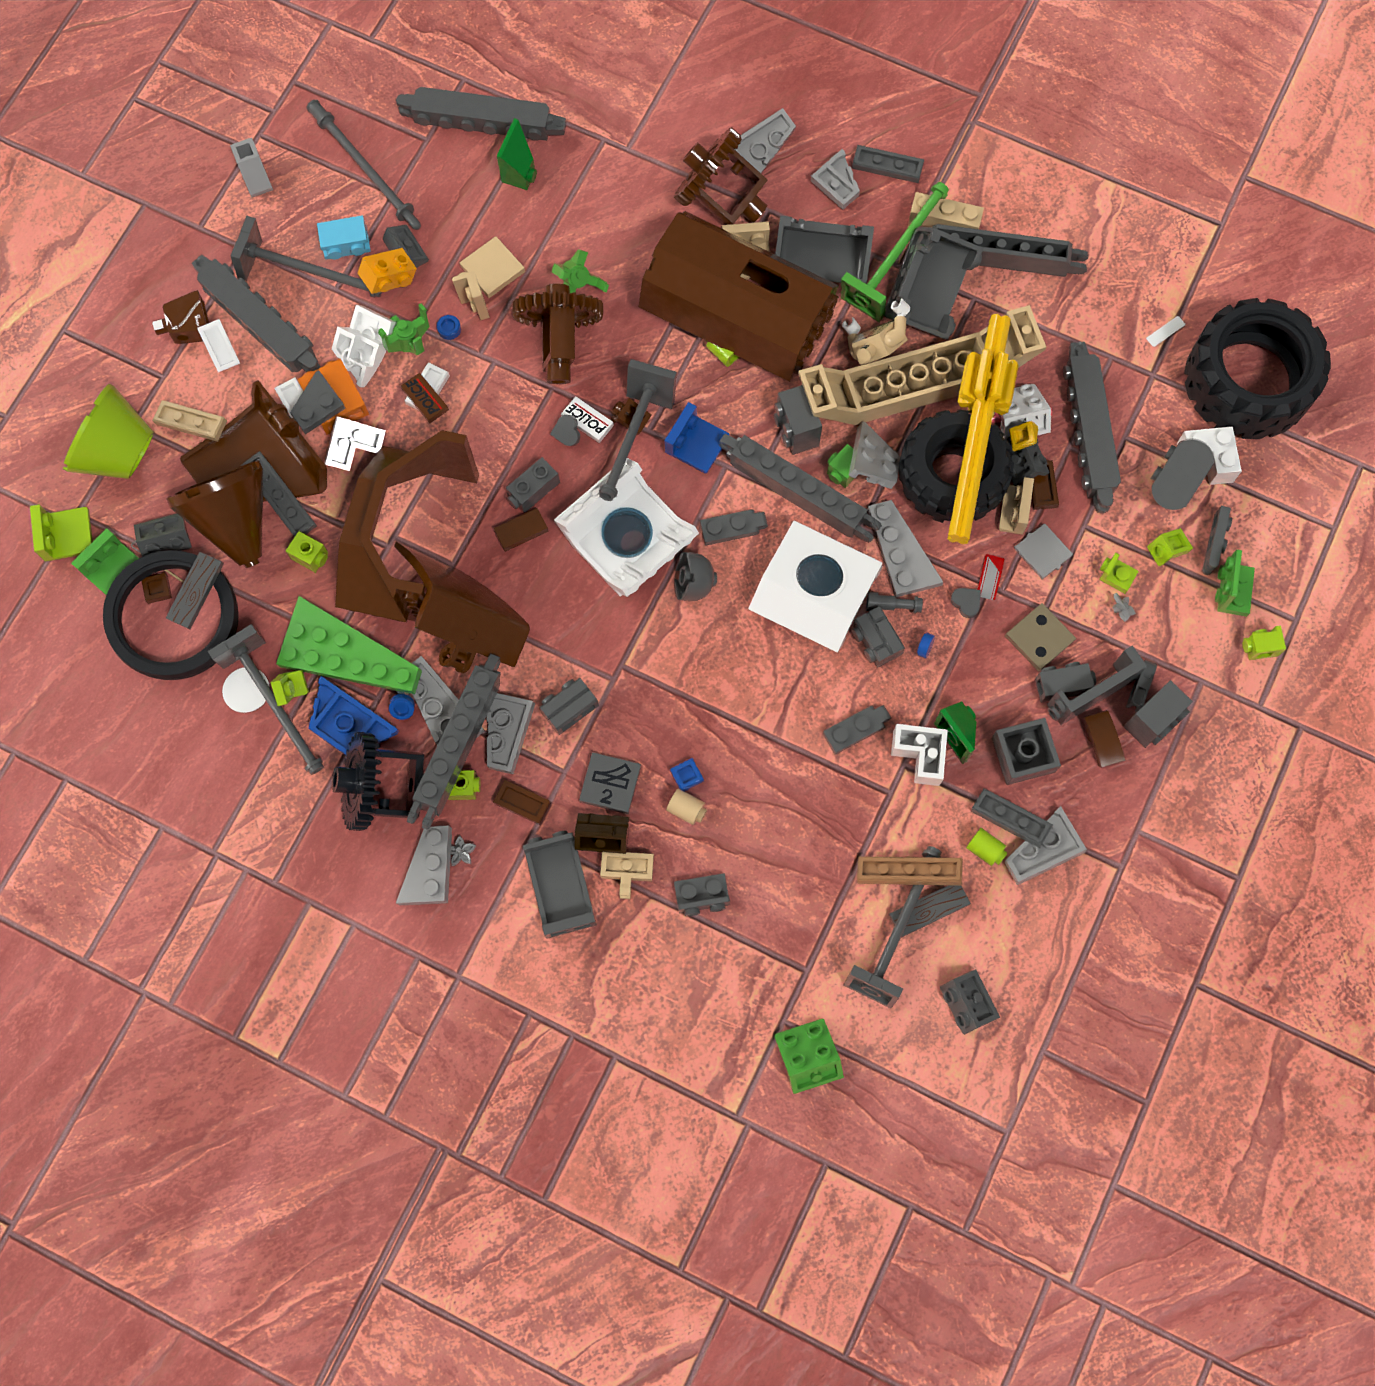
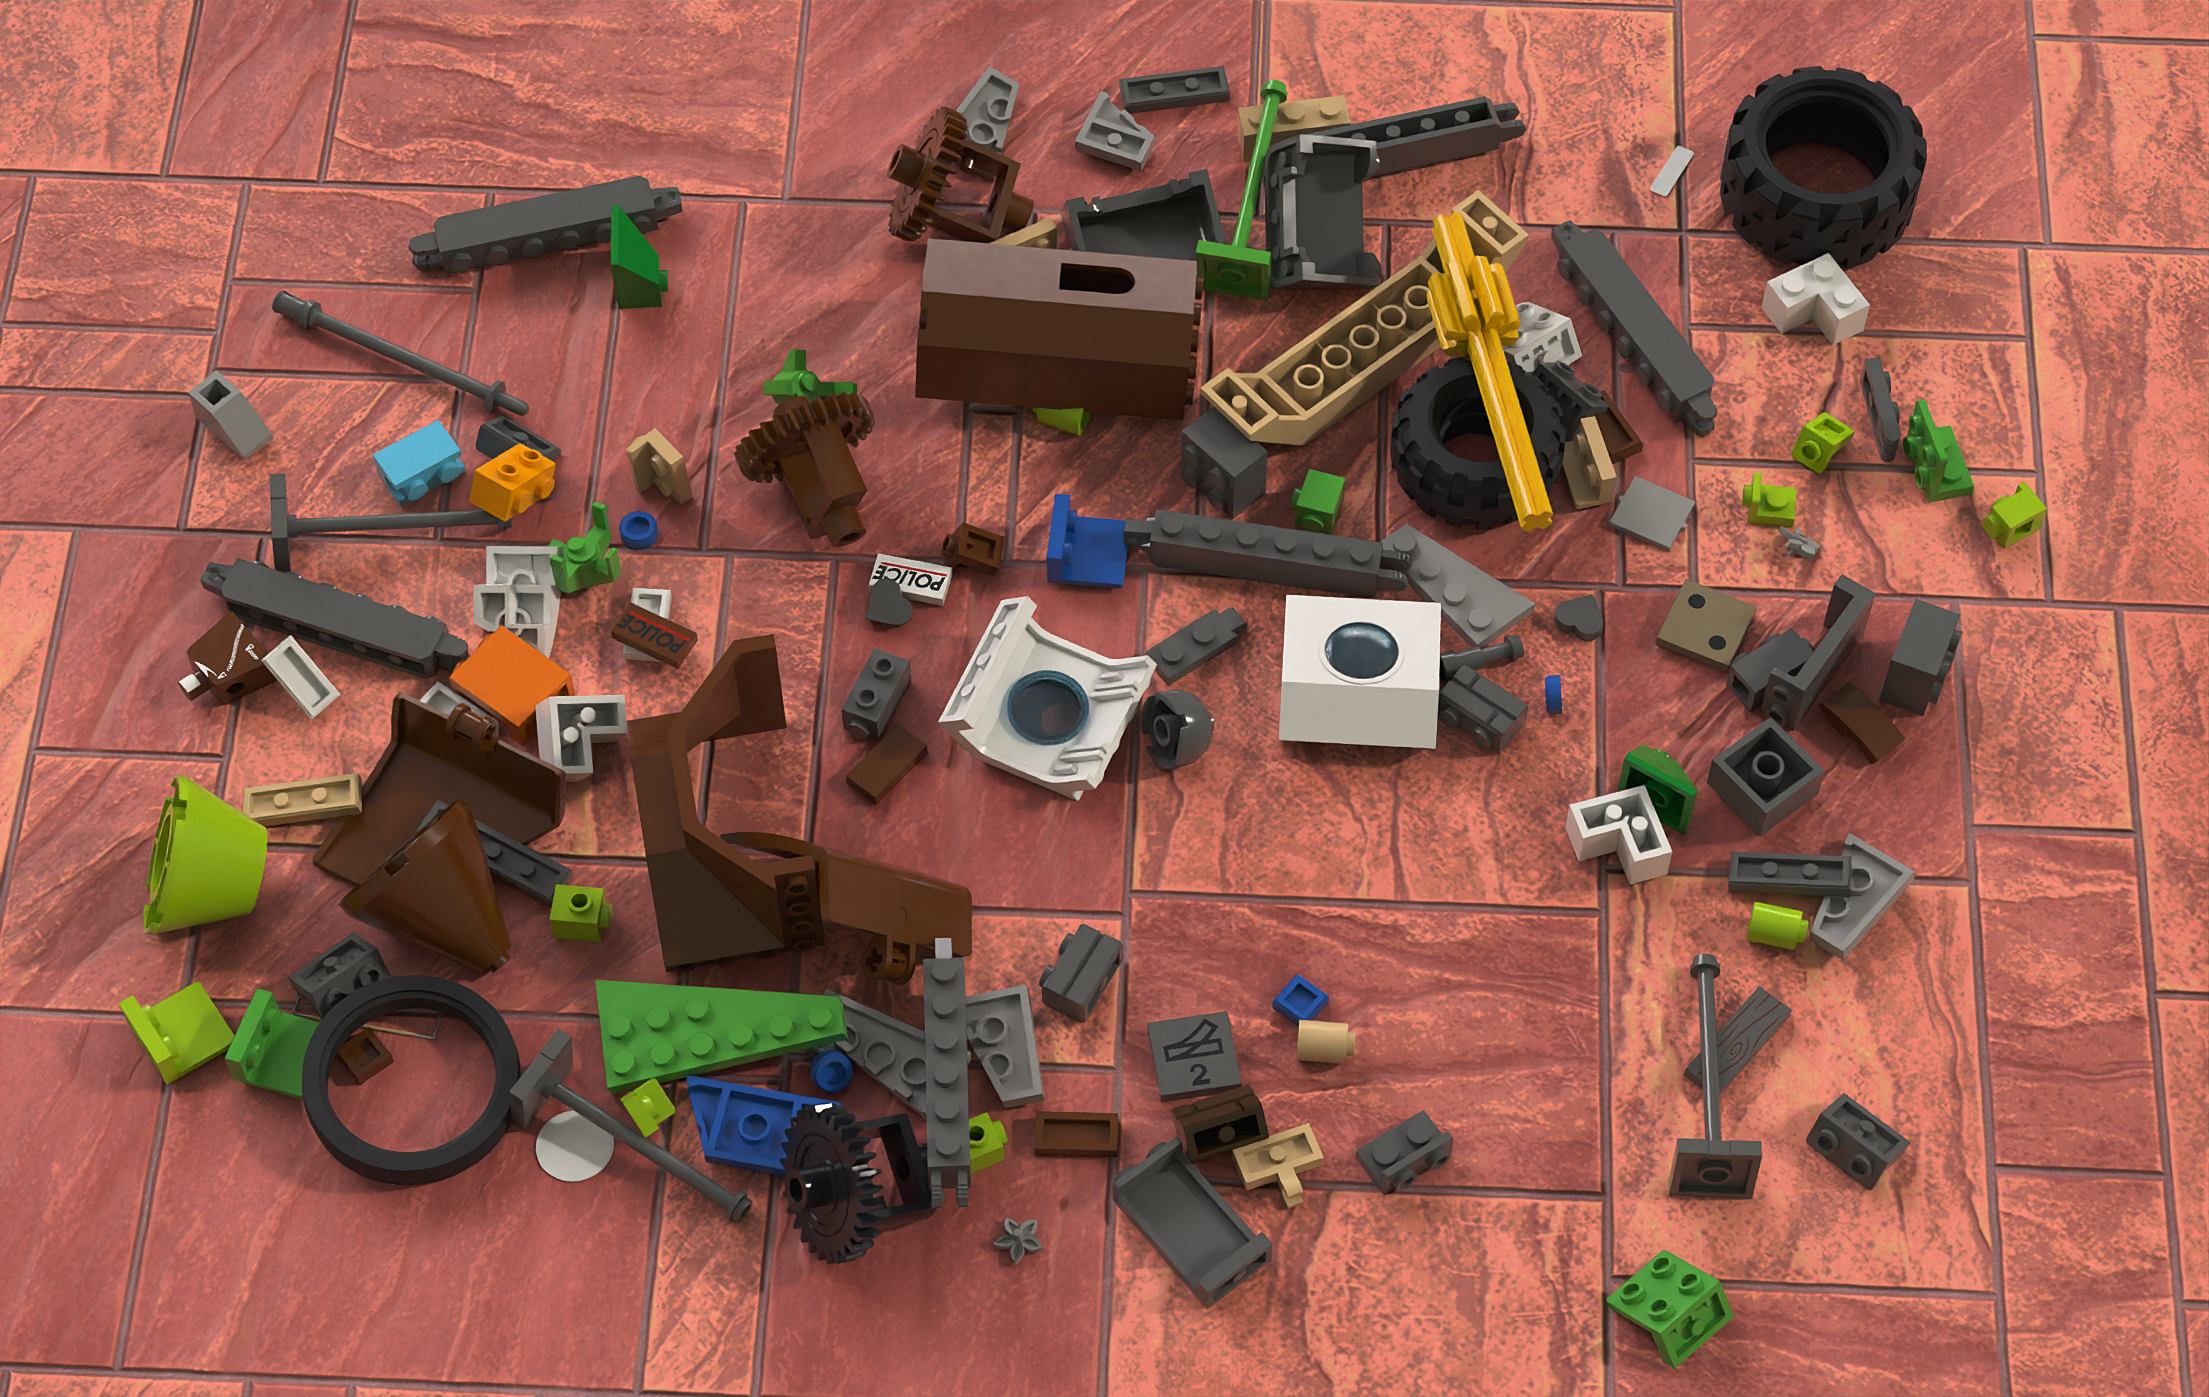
camera: 25 degrees left, 15 degrees down
dark grey tile [166,552,224,630] -> none
dark grey wing [290,370,346,434] -> none
light grey wing [396,825,452,906] -> none
tan tile [460,236,525,298] -> none
dark grey tile [599,359,677,501] -> none
dark grey hinge [823,705,891,755] -> none
tan torso [842,298,910,365] -> none
light grey wing [849,421,900,489] -> none
medium nougat tile [857,857,963,886] -> none
sticker [977,554,1005,600] -> none
yellow slope [1009,421,1038,451] -> none
dark grey piece [1126,659,1157,712] -> none
dark grey brick [1151,438,1214,510] -> none

